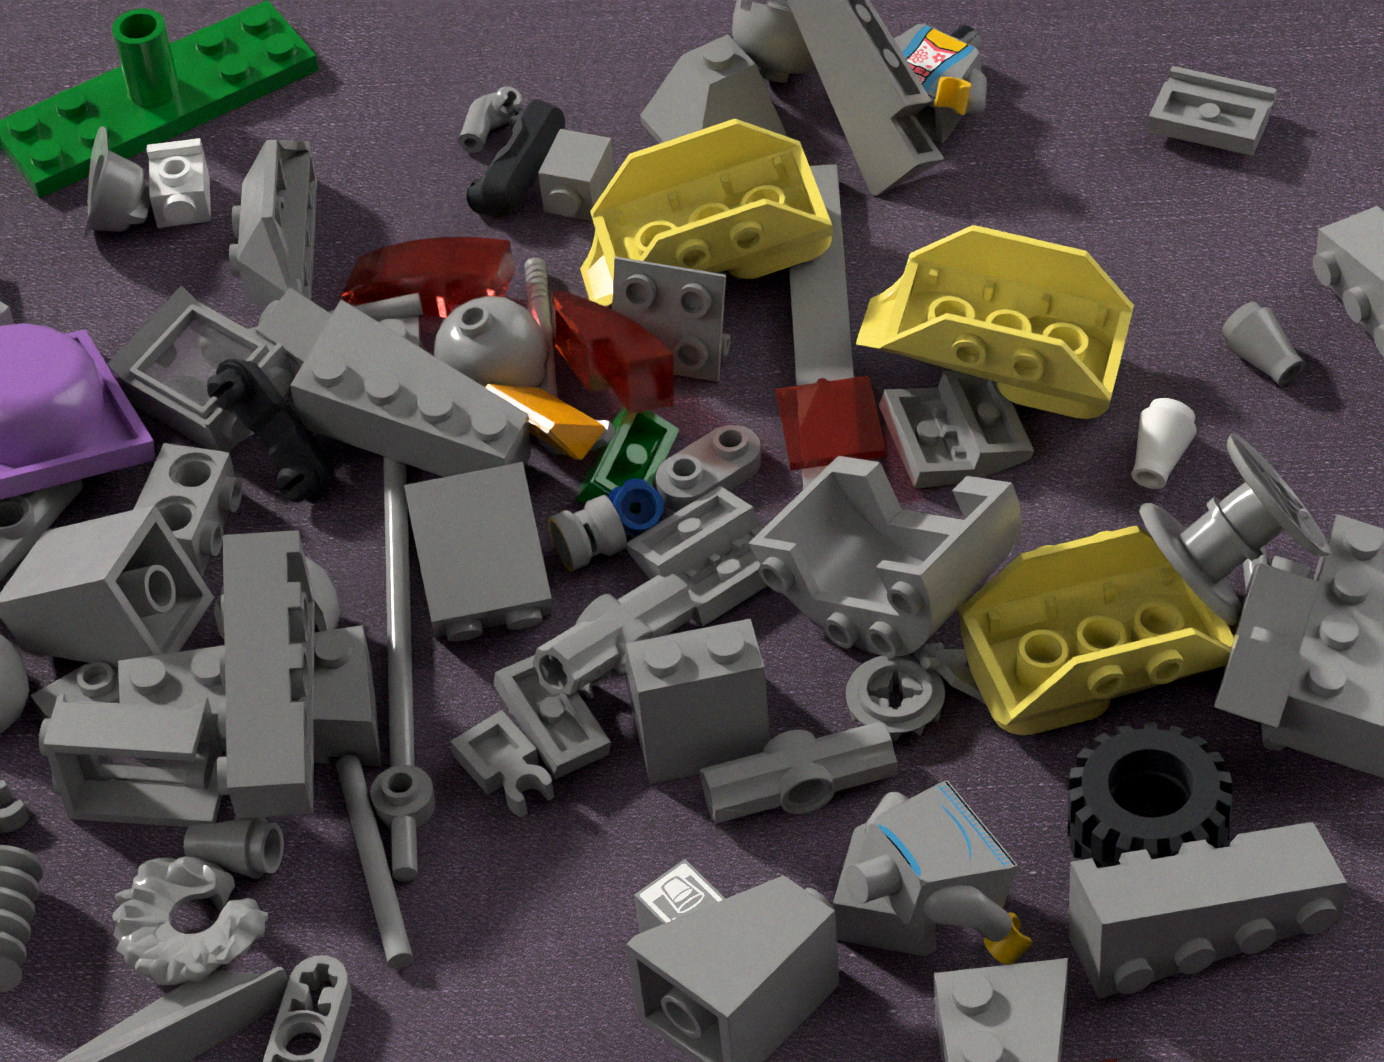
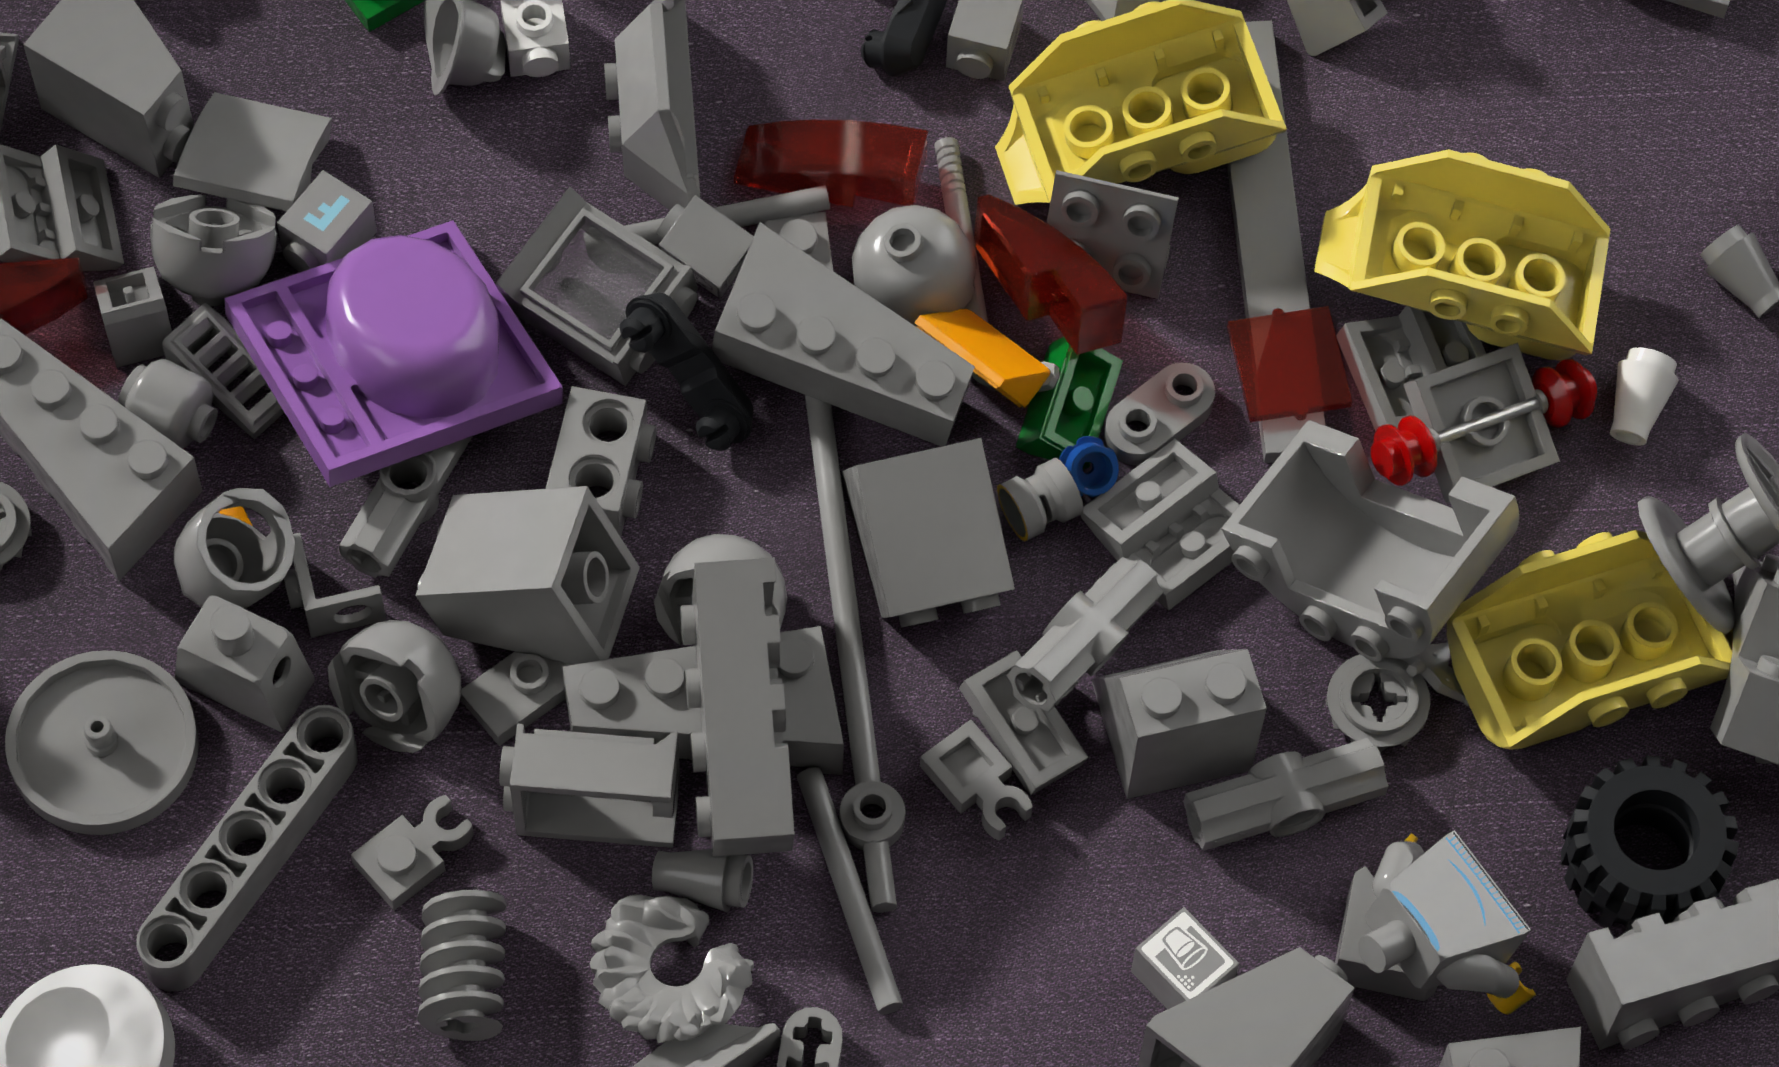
camera: 10 degrees left, 15 degrees up
none -> light grey plate [1371,343,1597,503]

